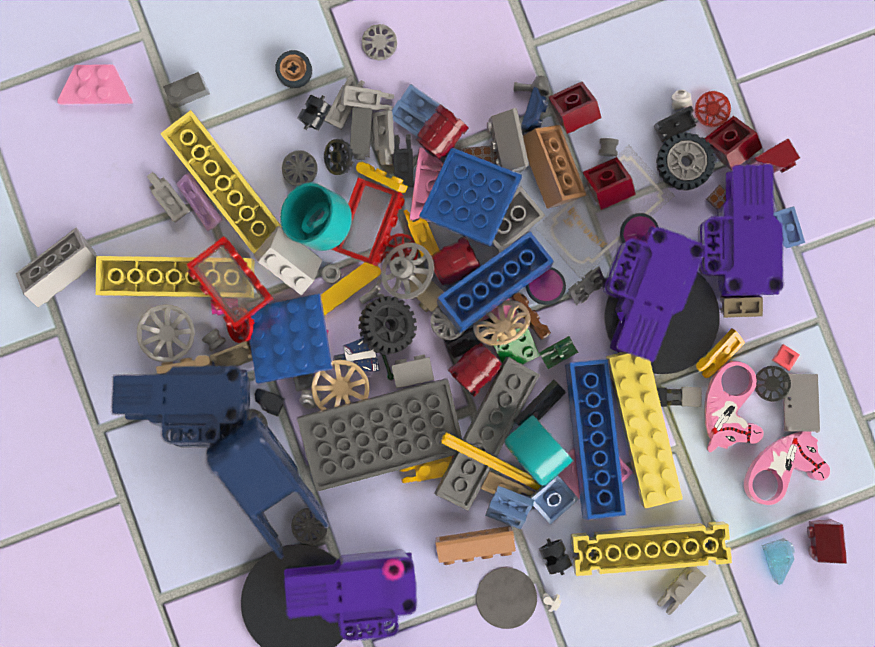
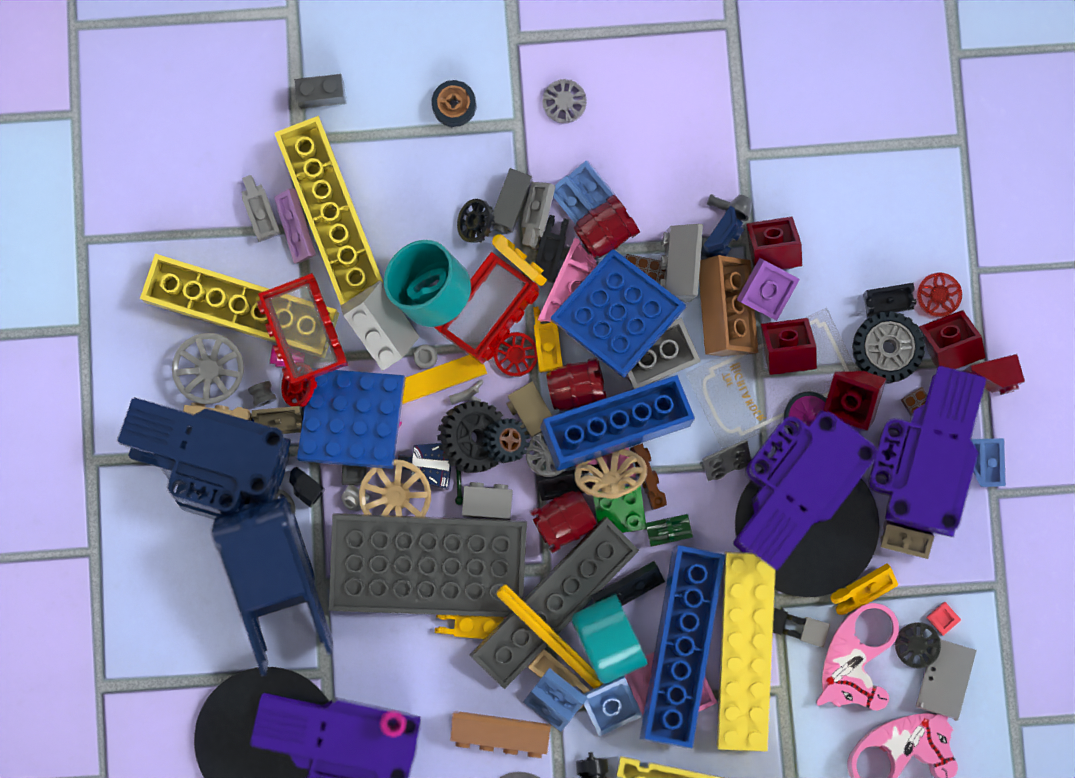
camera: 20 degrees right, 5 degrees down
light grey slope [16,228,97,307] -> none
bright pink wing [58,64,133,104] -> none
dark grey wheel [282,150,318,186] -> none
dark grey wheel [291,508,327,544] -> none
black wheel [297,95,332,131] -> none
light grey hinge [324,75,365,130] -> none
light grey hinge [340,85,394,111] -> none
light grey wheel [381,243,434,299] -> none
magenta wheel [526,267,566,305] -> none
dark grey wheel [598,138,619,157] -> none
white plate [672,90,692,110] -> none
none -> black wheel [483,418,530,463]
none -> medium lavender plate [737,258,800,321]
none -> dark red slope [823,371,886,431]

